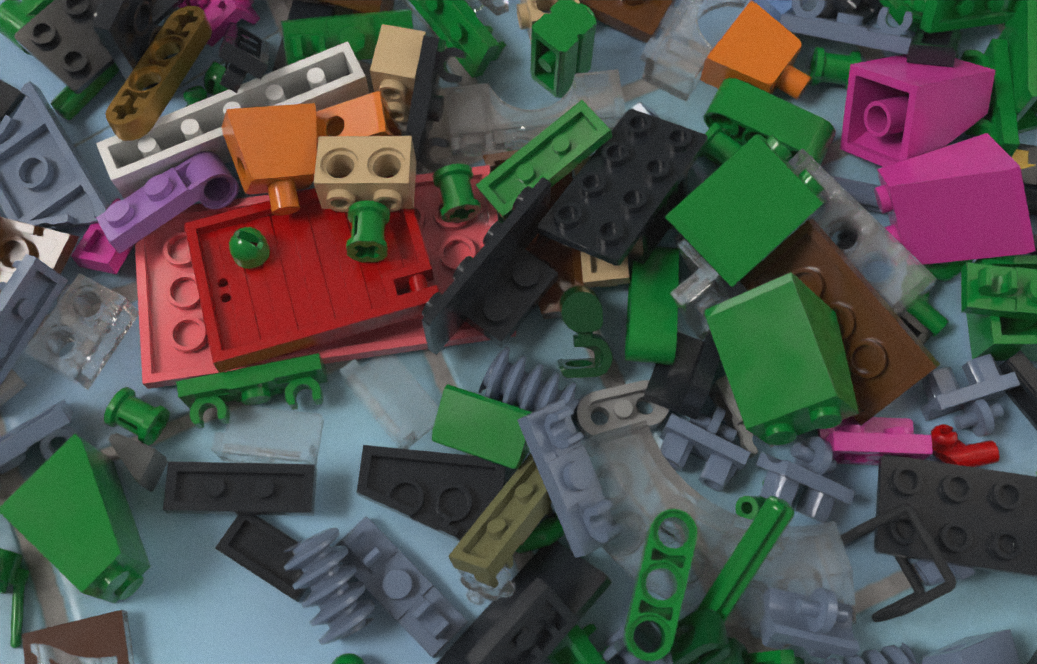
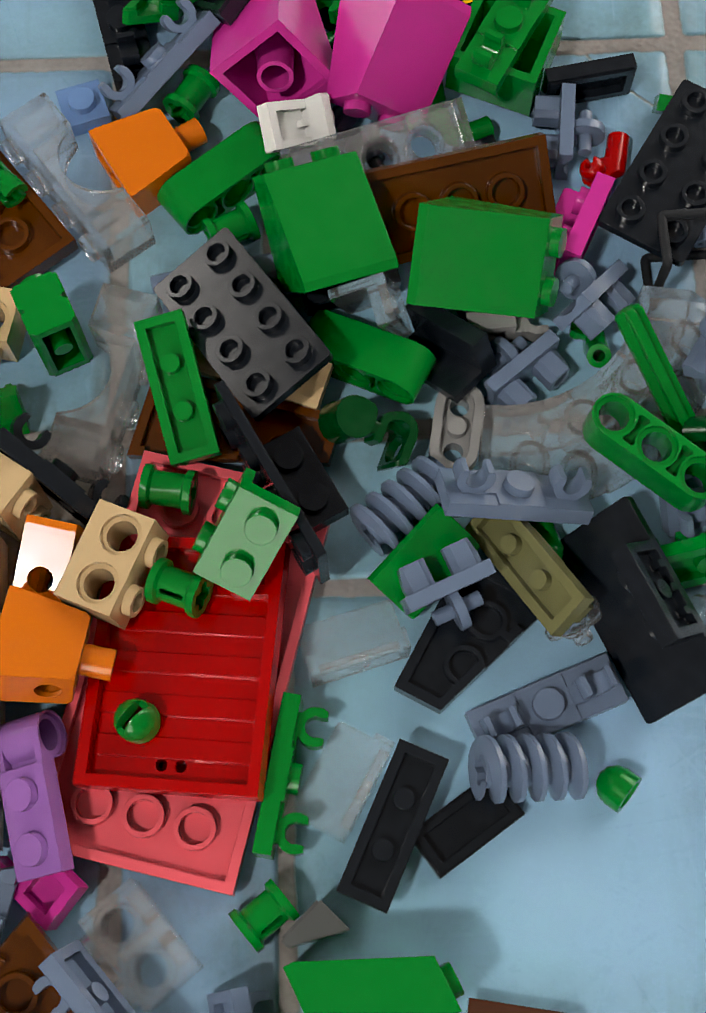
camera: 65 degrees left, 0 degrees up
none -> bracket [192,467,301,601]
none -> white bracket [256,92,337,154]
none -> sand blue hips [397,537,496,631]

